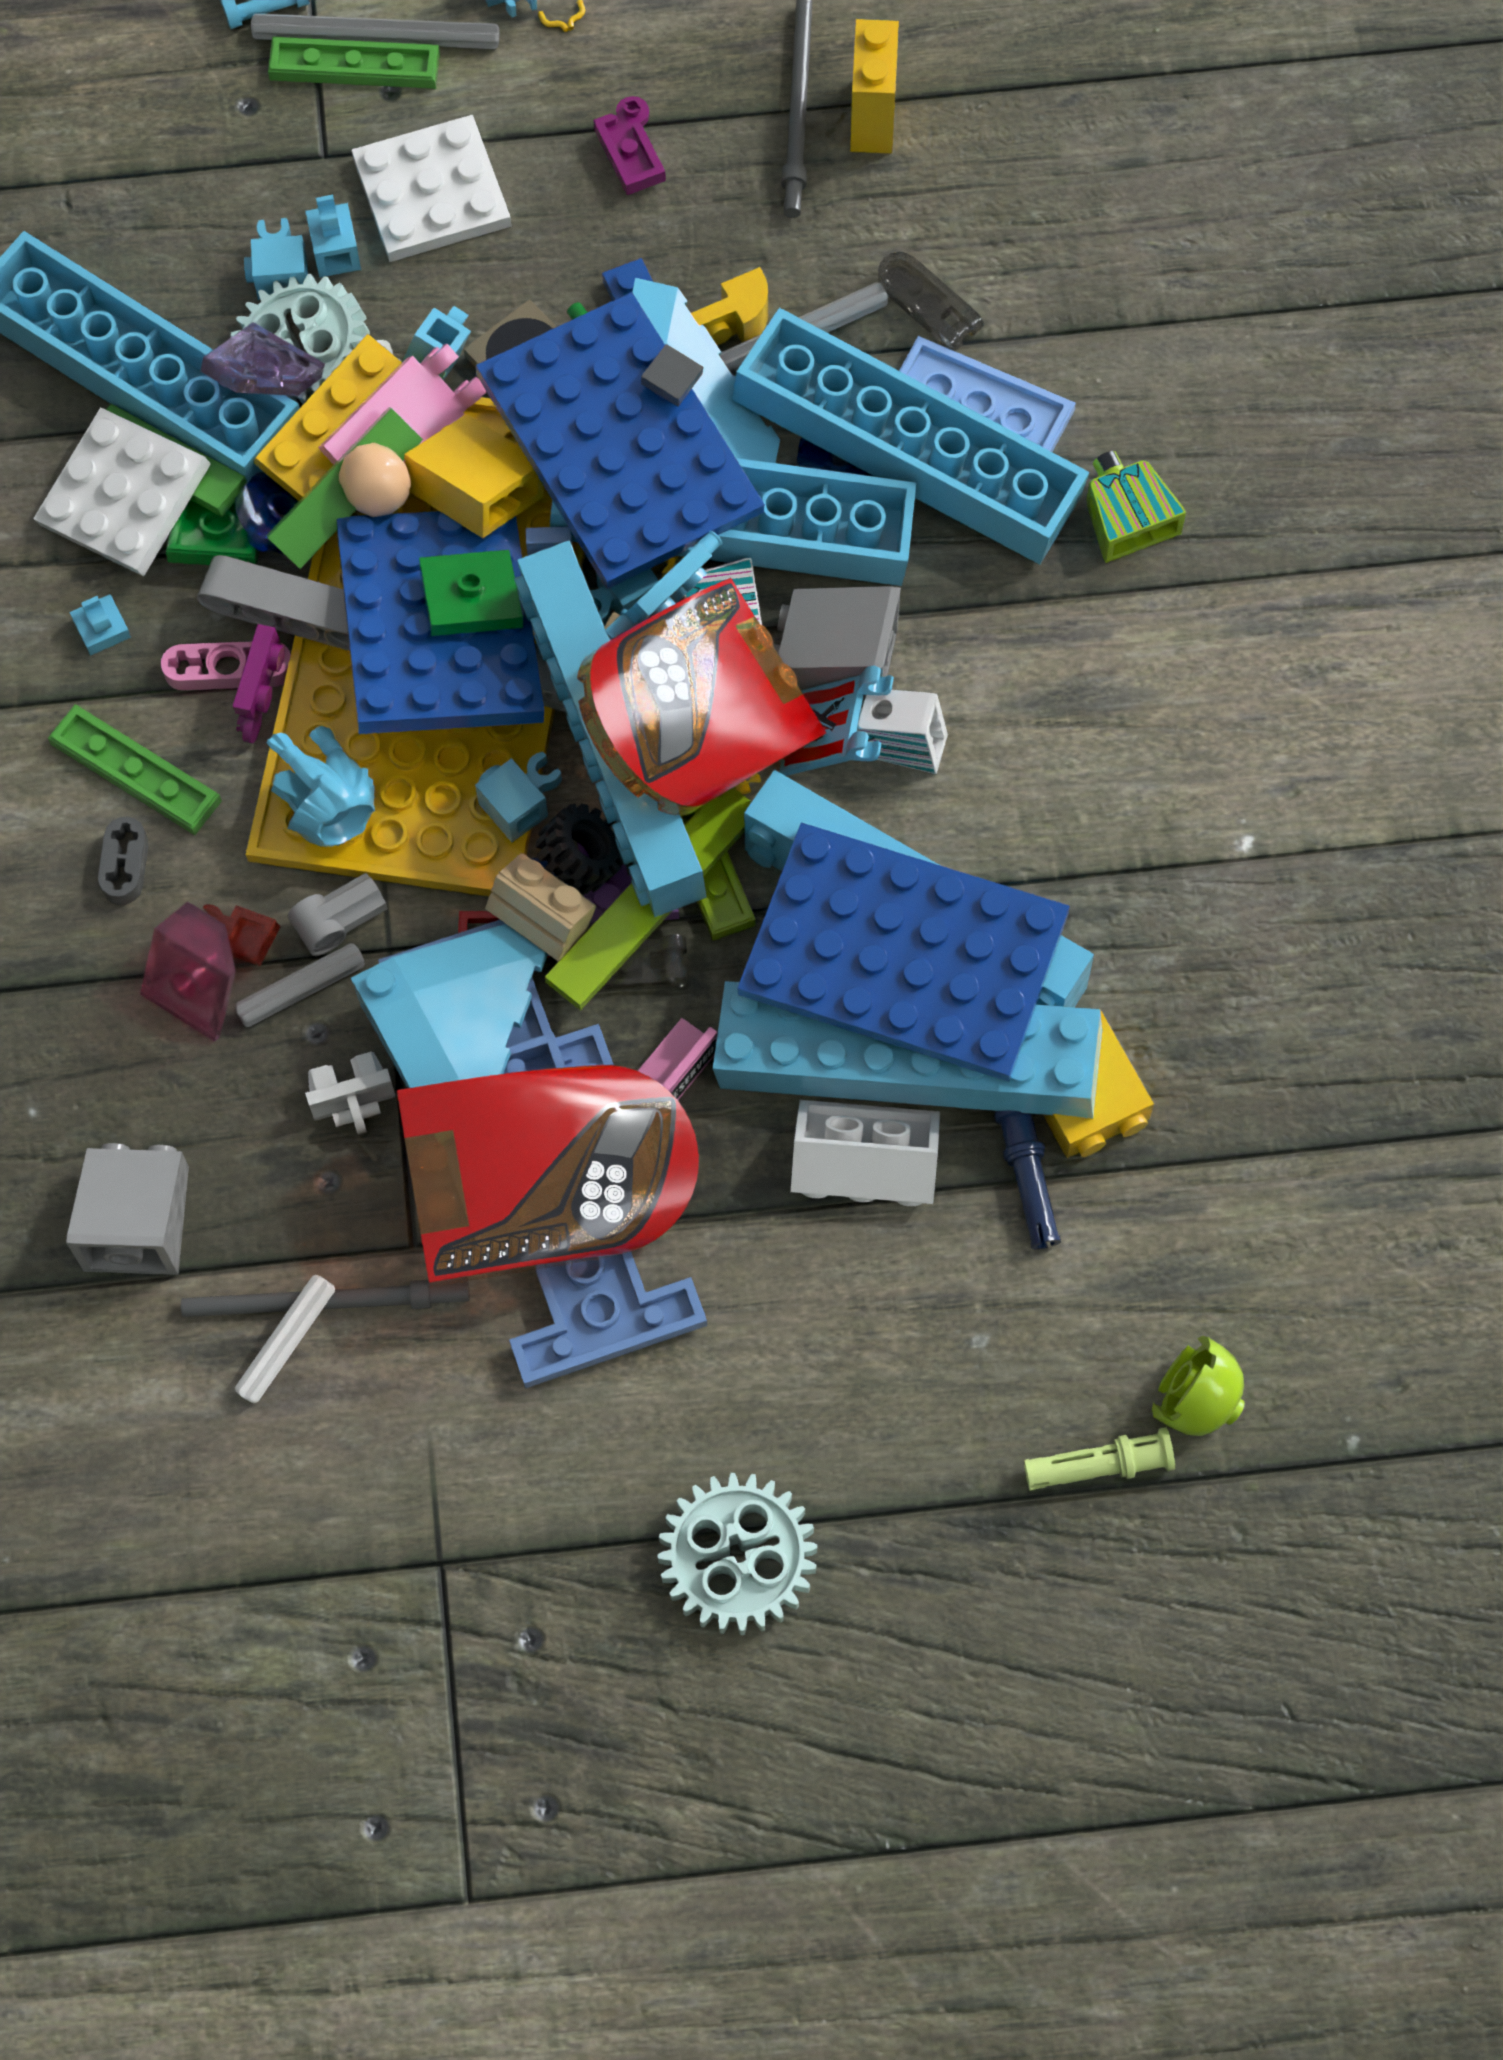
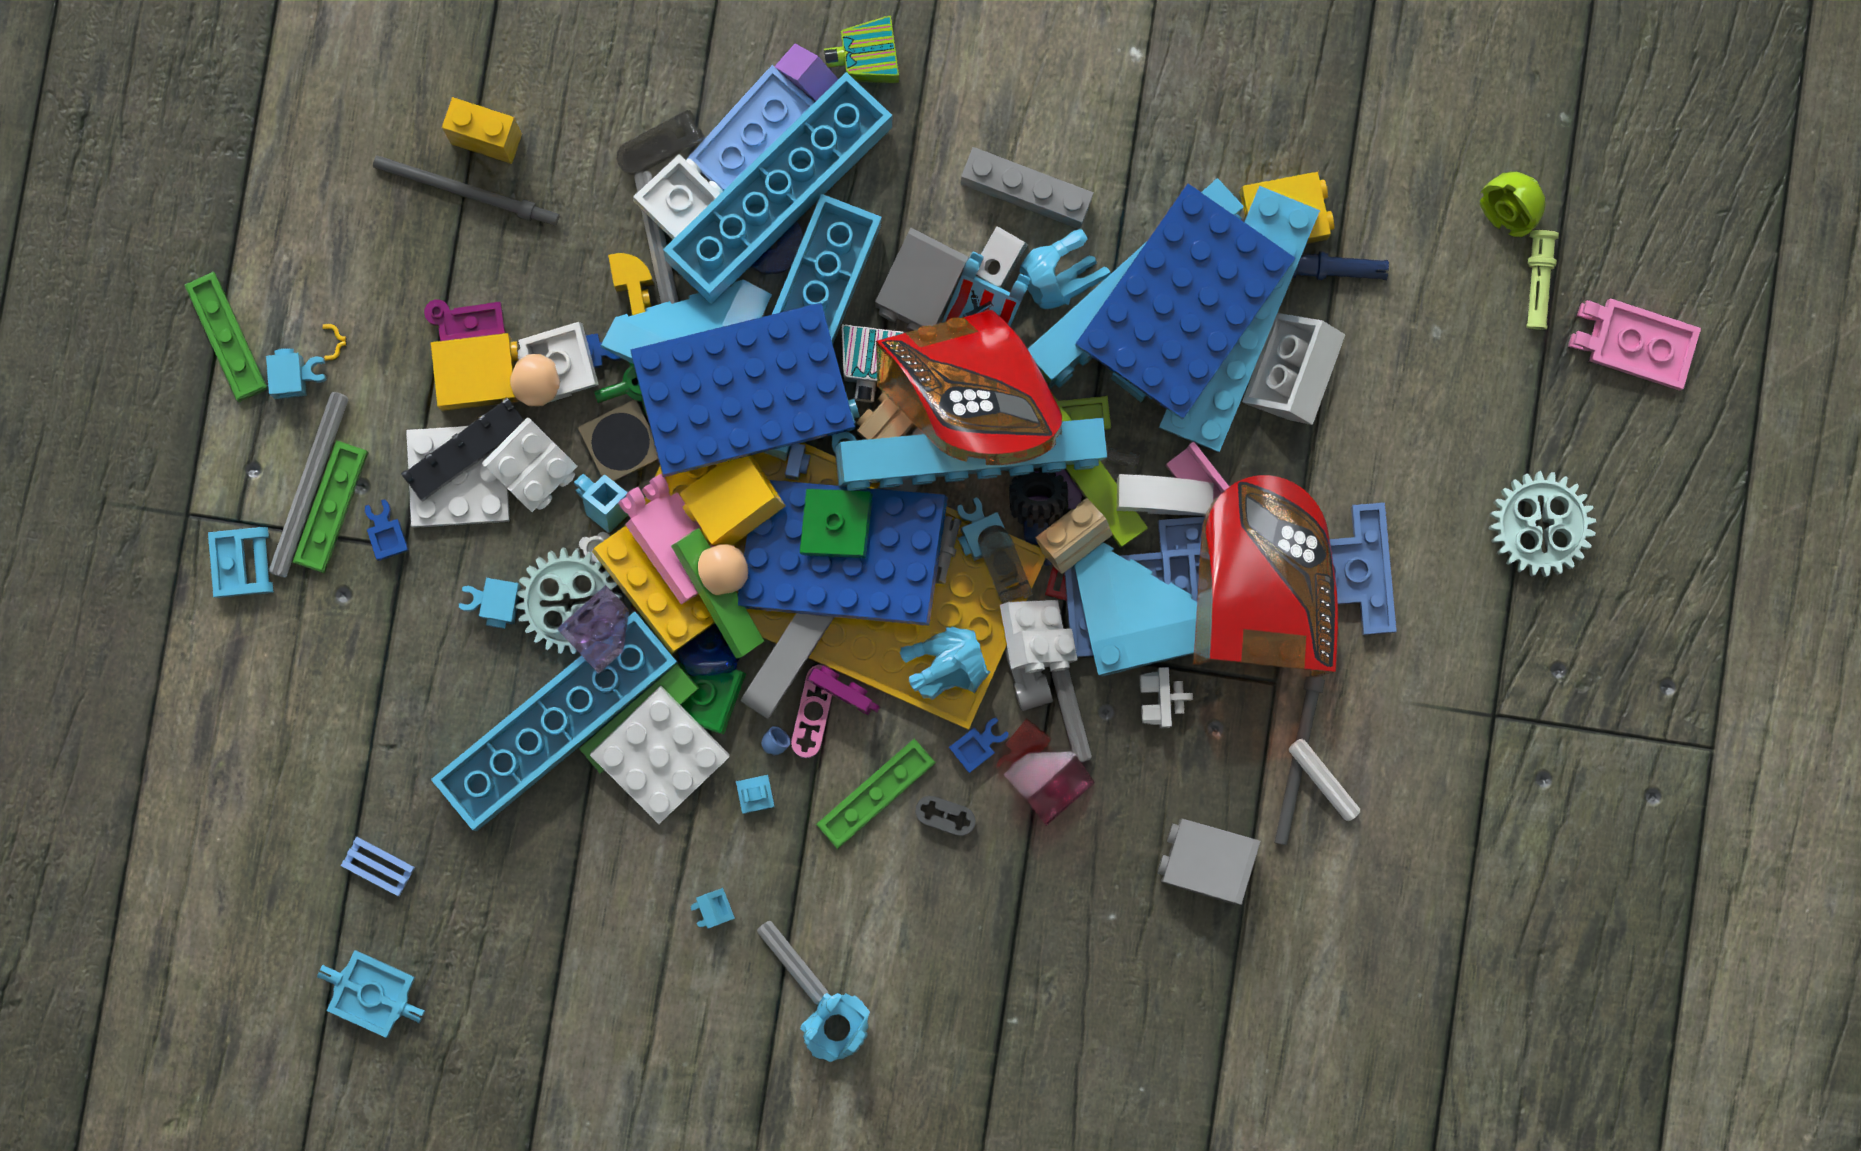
camera: 80 degrees left, 15 degrees up
medium azure brick [306,195,361,278] -> none
medium azure plate [605,530,723,640] -> none
dark grey tile [641,344,704,407] -> none
none -> blue plate [365,499,409,561]
none -> black hinge [401,397,524,502]
none -> yellow brick [431,333,519,411]
none -> white plate [482,417,578,512]
none -> light nougat hair [510,354,560,407]
none -> white plate [518,322,599,402]
none -> white plate [633,154,723,239]
none -> medium blue hinge [762,726,790,755]
none -> medium lavender slope [774,44,838,102]
none -> light grey pin [936,516,961,584]
none -> blue plate [949,718,1009,773]
none -> light grey brick [961,147,1094,229]
none -> clear smoke plate [978,525,1033,605]
none -> white plate [1000,600,1077,673]
none -> medium azure piece [1020,229,1111,309]
none -> white slope [1116,474,1214,516]
none -> bright pink tile [1568,298,1701,391]

